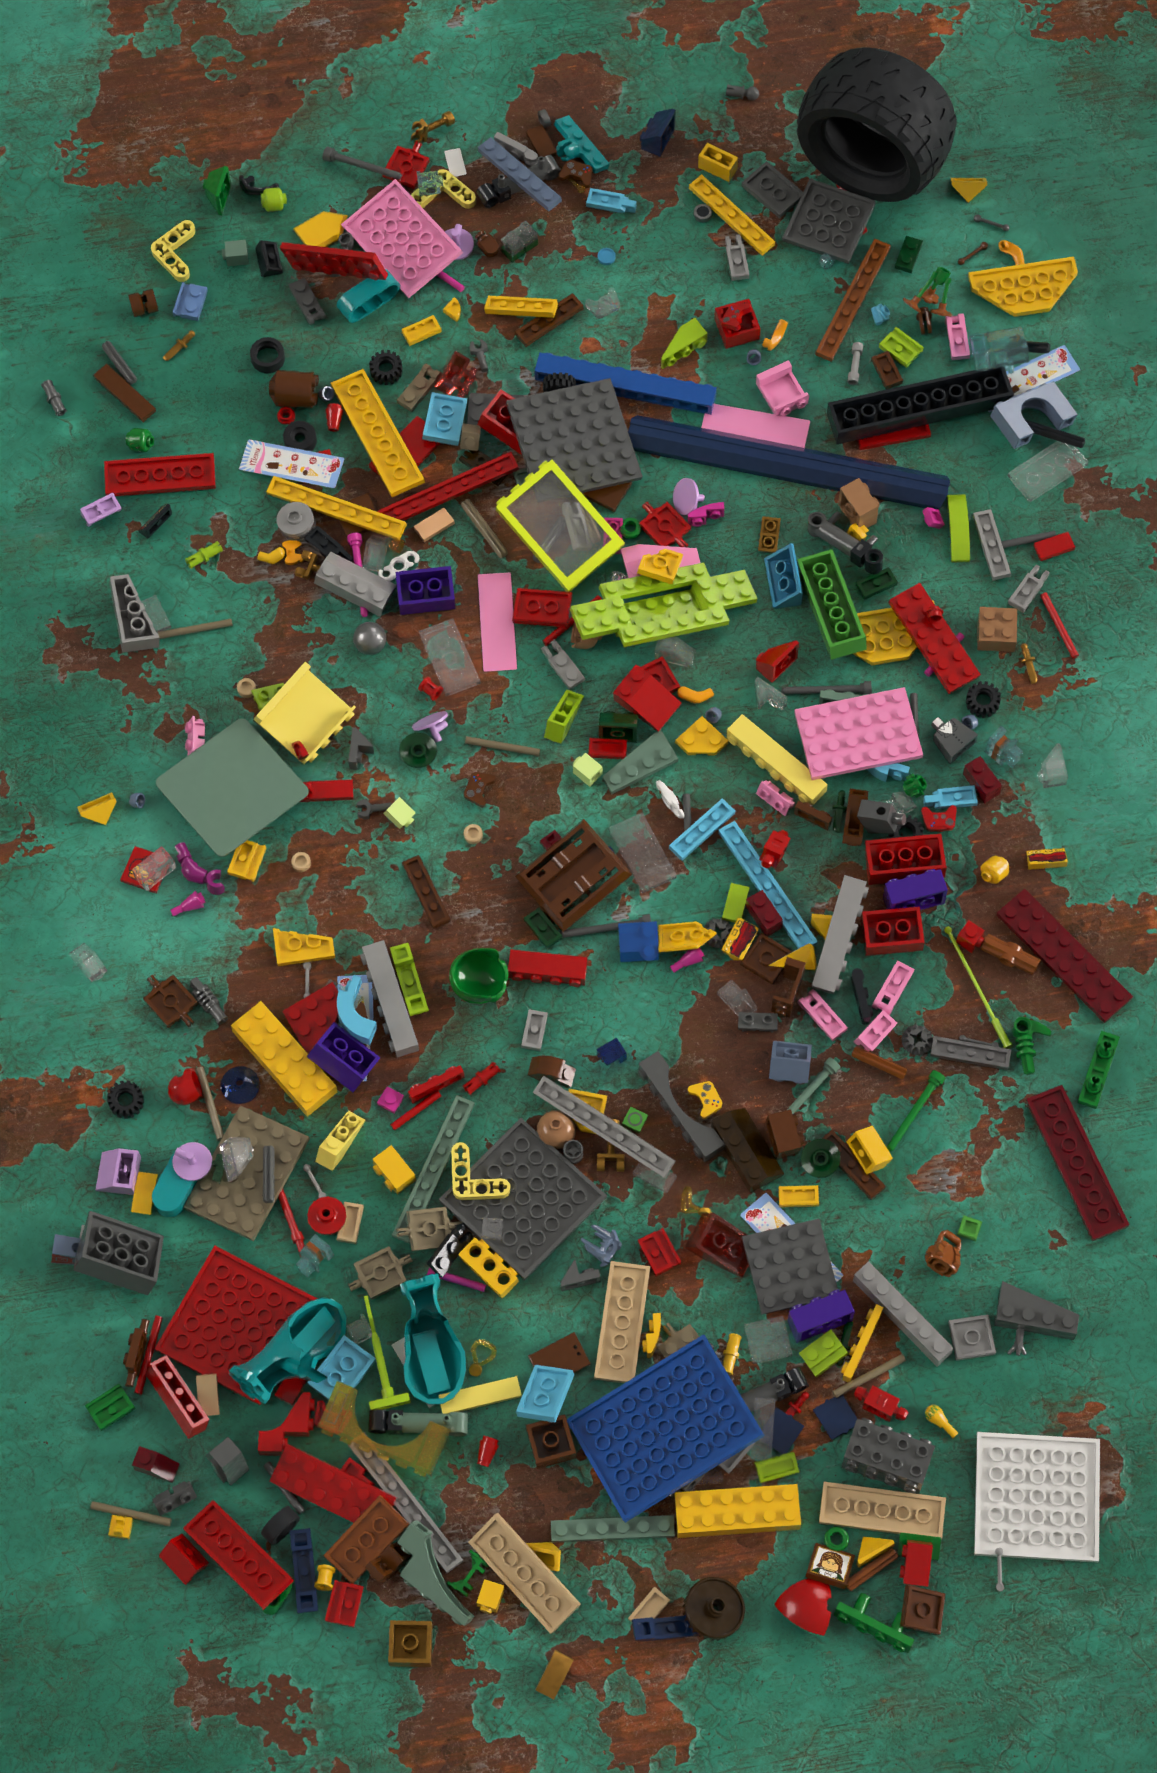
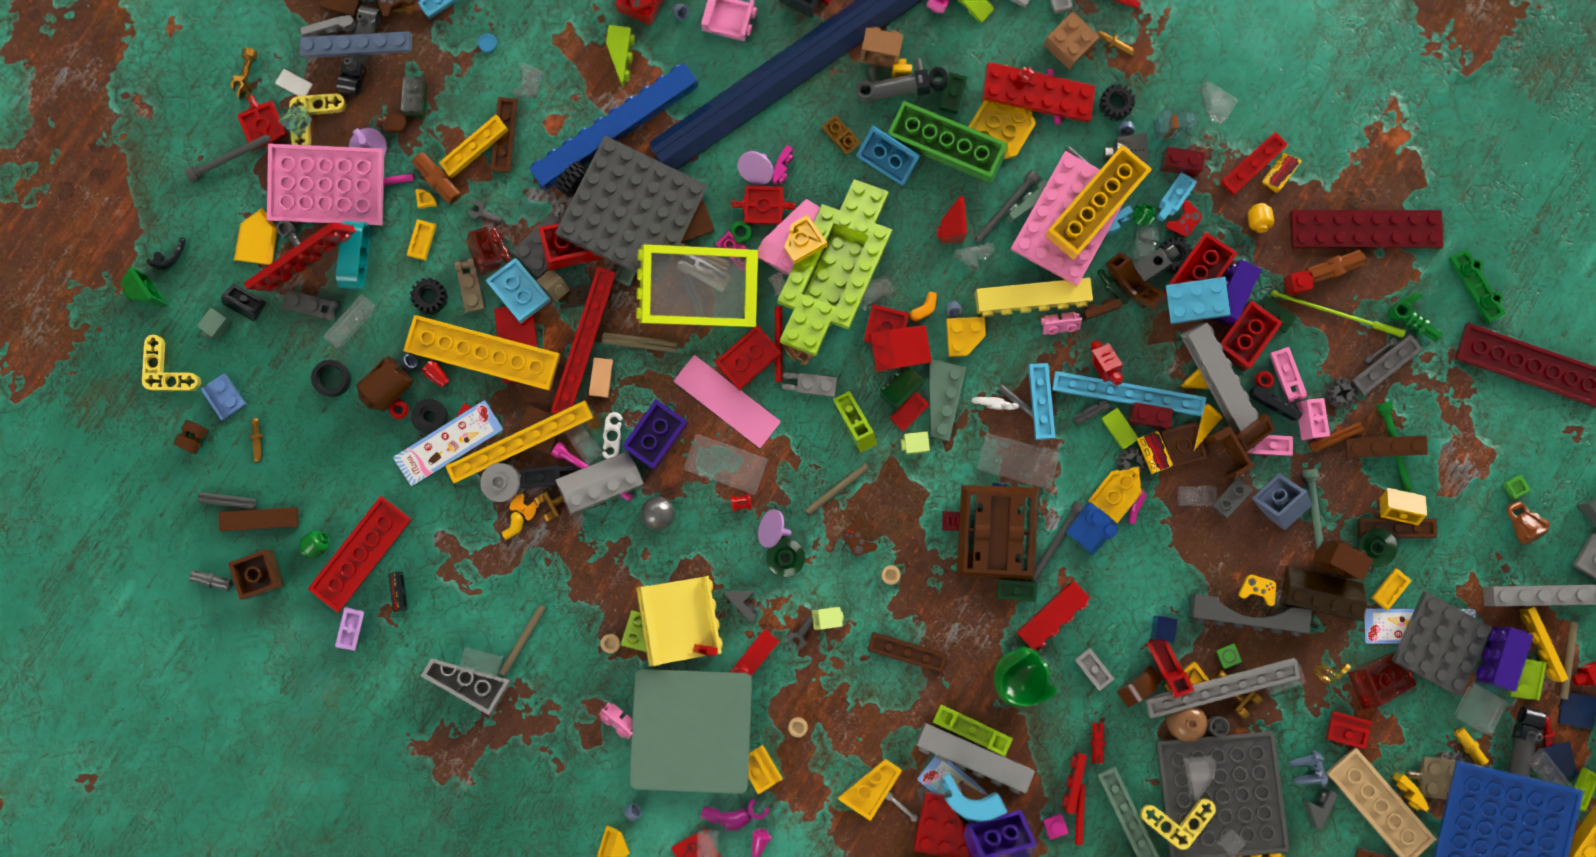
camera: 55 degrees left, 15 degrees up
lime pin [185,541,223,569] -> none
lime head [261,187,287,212] -> none
bright pink sticker [701,404,810,448] -> none
none -> reddish brown brick [228,549,285,600]
none -> clear tile [323,294,377,349]
none -> dark orange piece [411,152,462,205]
none -> yellow brick [1044,145,1152,260]
none -> dark grey axle [1073,400,1110,425]
none -> red arch [1146,636,1195,698]
none -> medium azure plate [1166,277,1230,324]
none -> clear slope [1183,755,1216,800]
none -> red plate [1220,131,1288,196]
none -> reddish brown tile [1236,414,1275,452]
none -> red plate [1254,371,1274,389]
none -> dark green plate [1258,295,1297,333]
none -> reddish brown plate [1345,435,1428,458]

